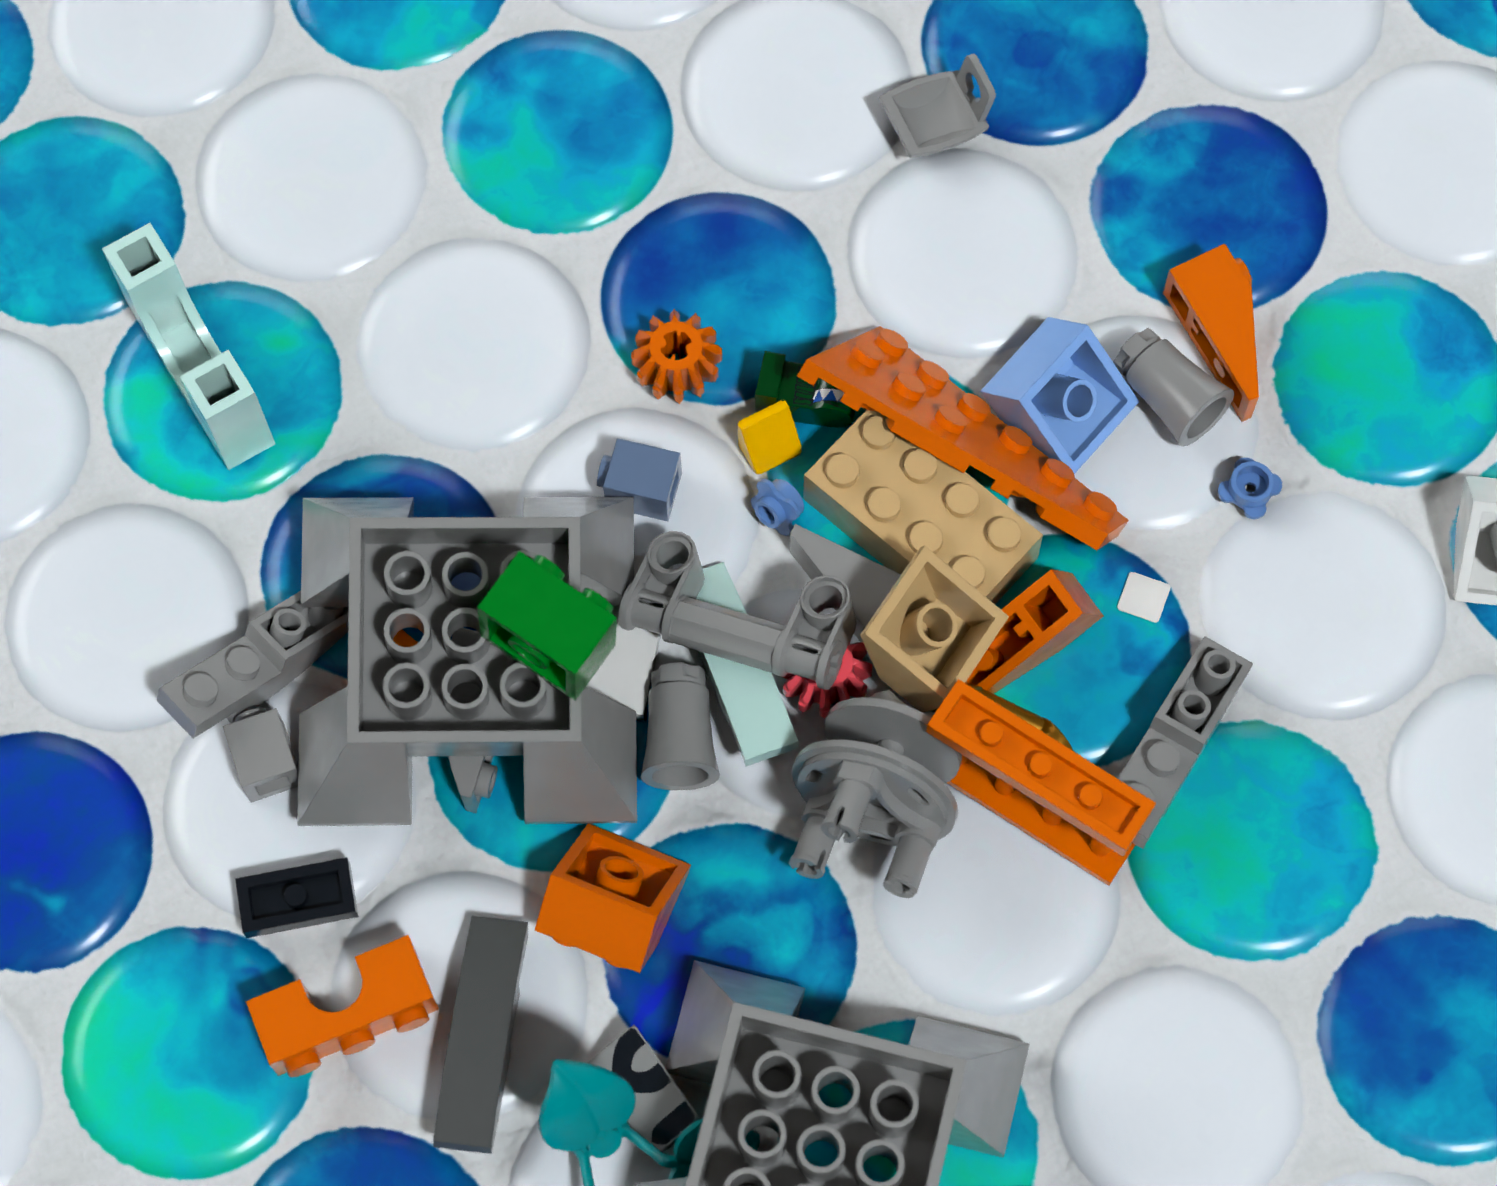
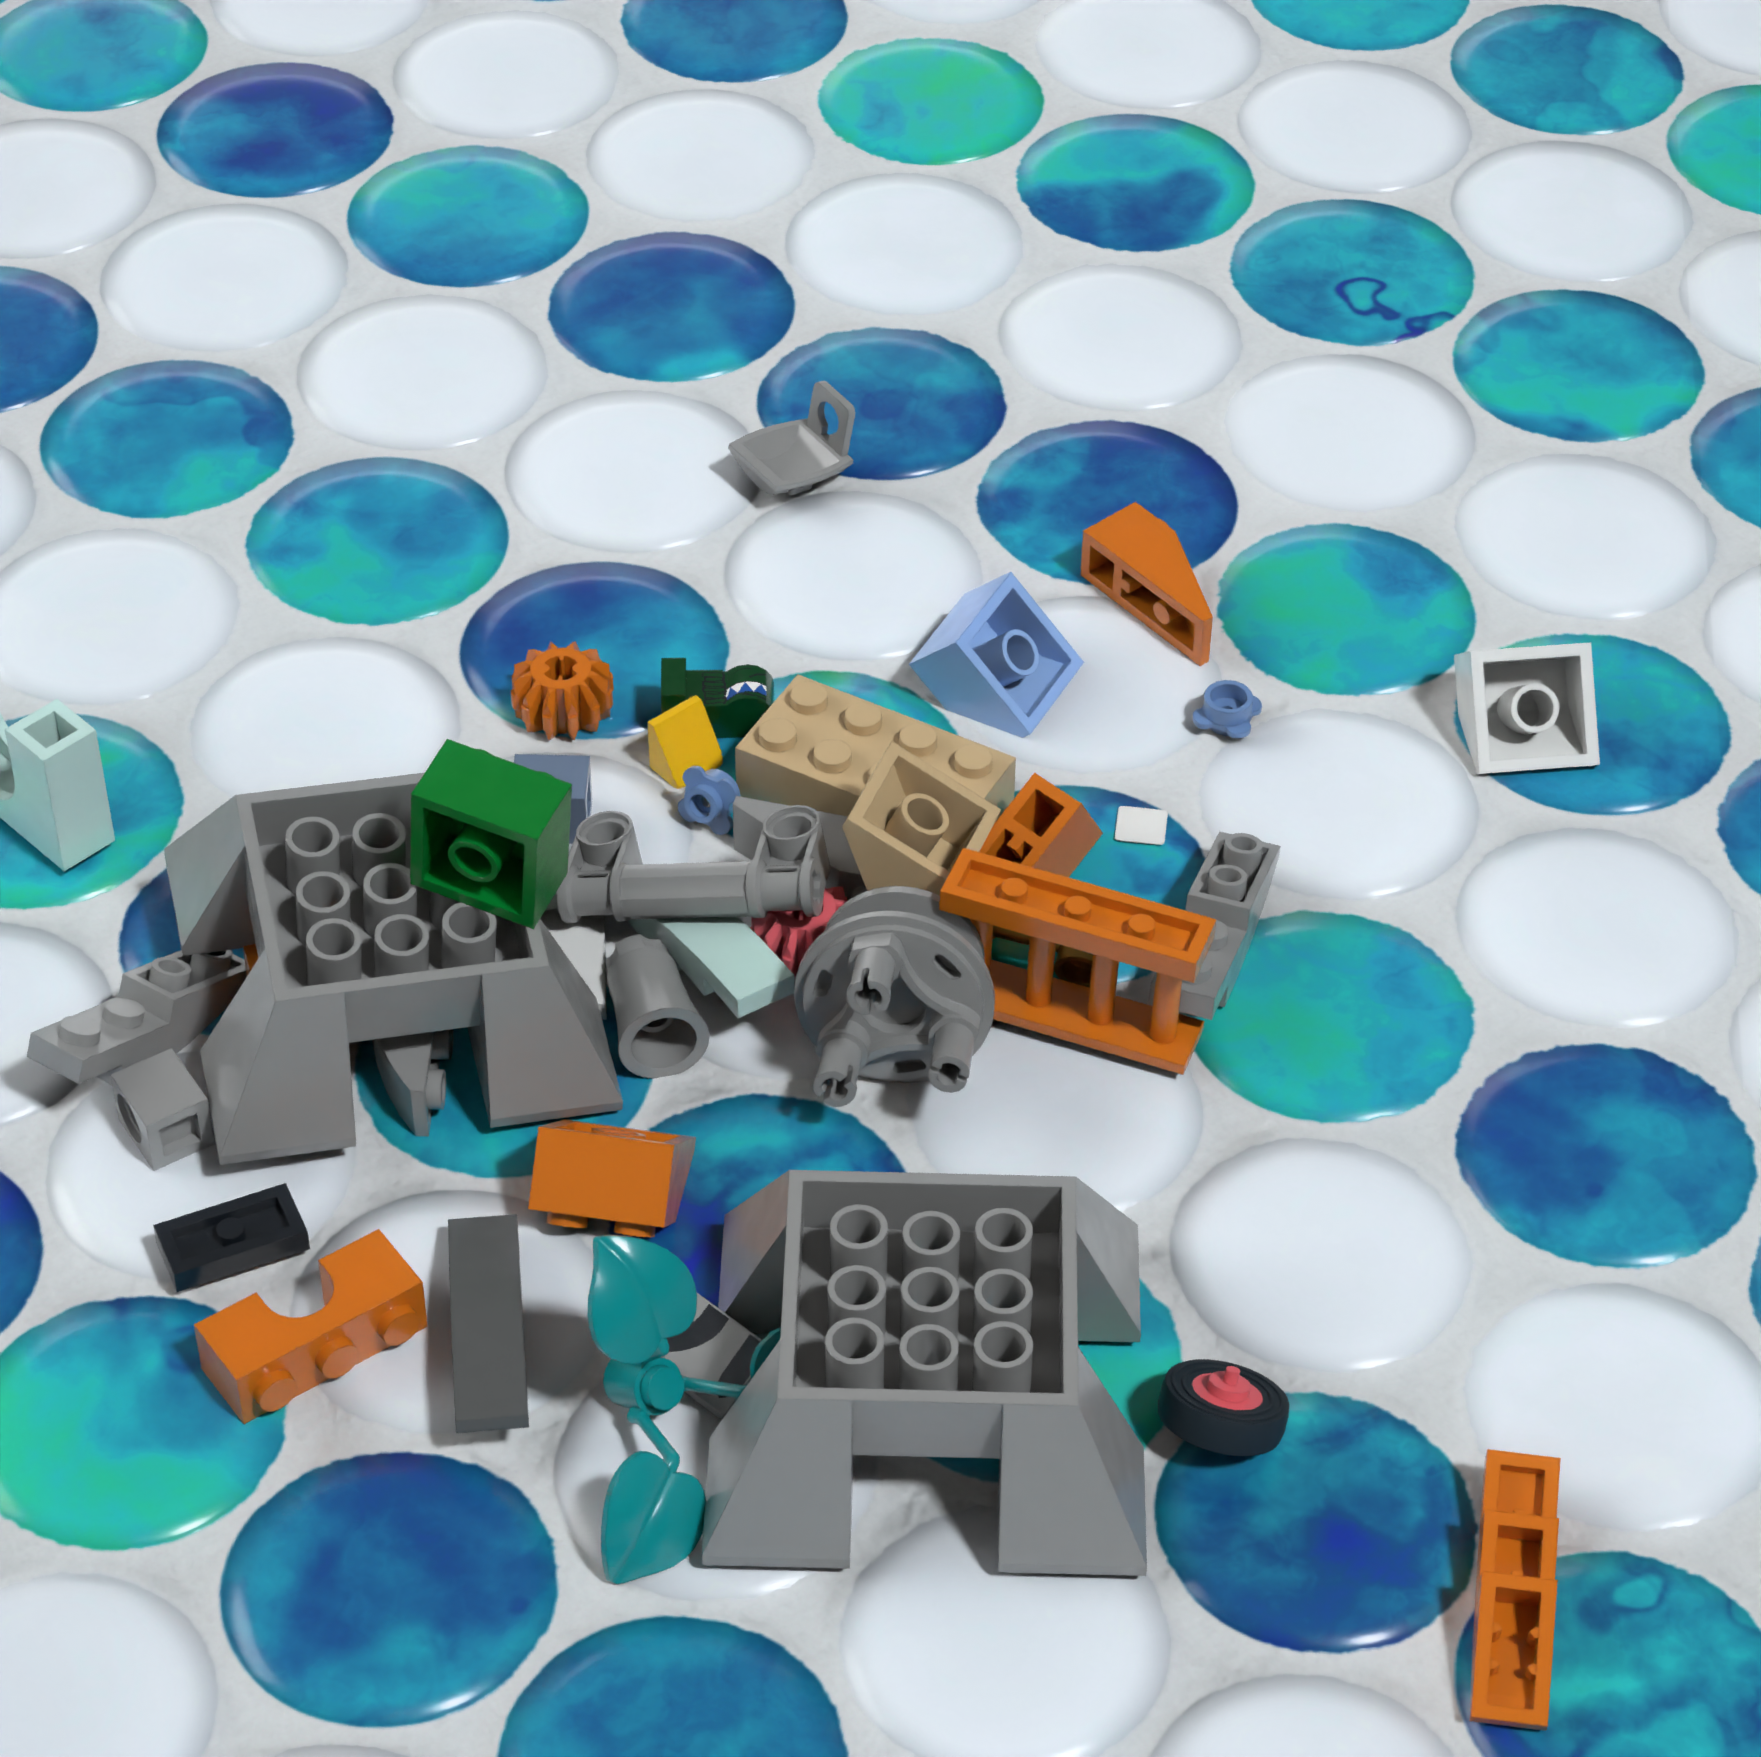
camera: 15 degrees left, 25 degrees down
orange wing [797,326,1129,550] -> none
light grey plant [1113,328,1234,446] -> none

